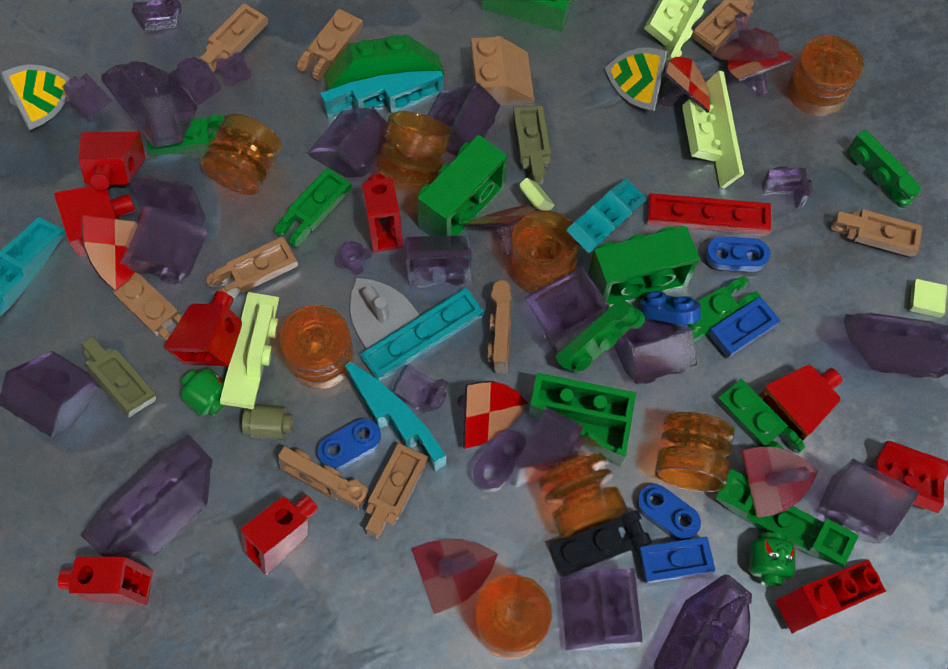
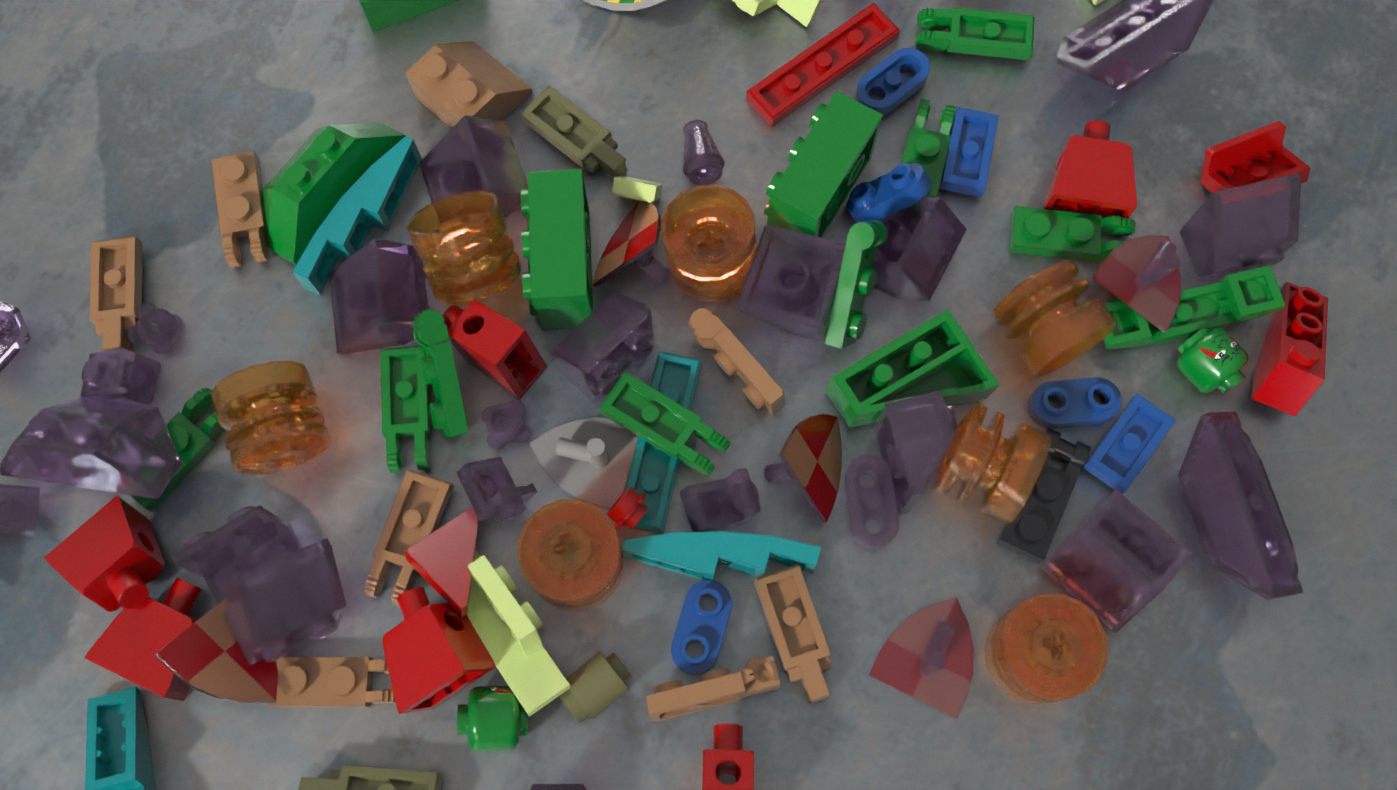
camera: 40 degrees left, 5 degrees up
teal slope [566,178,647,253] -> none
none -> tile [405,505,480,618]
none -> green hinge [412,308,469,437]
none -> clear purple bracket [456,456,537,521]
none -> green hinge [599,371,731,476]
none -> red plate [606,486,649,530]
none -> clear purple cone [683,120,725,186]
none -> green hinge [915,7,1035,60]

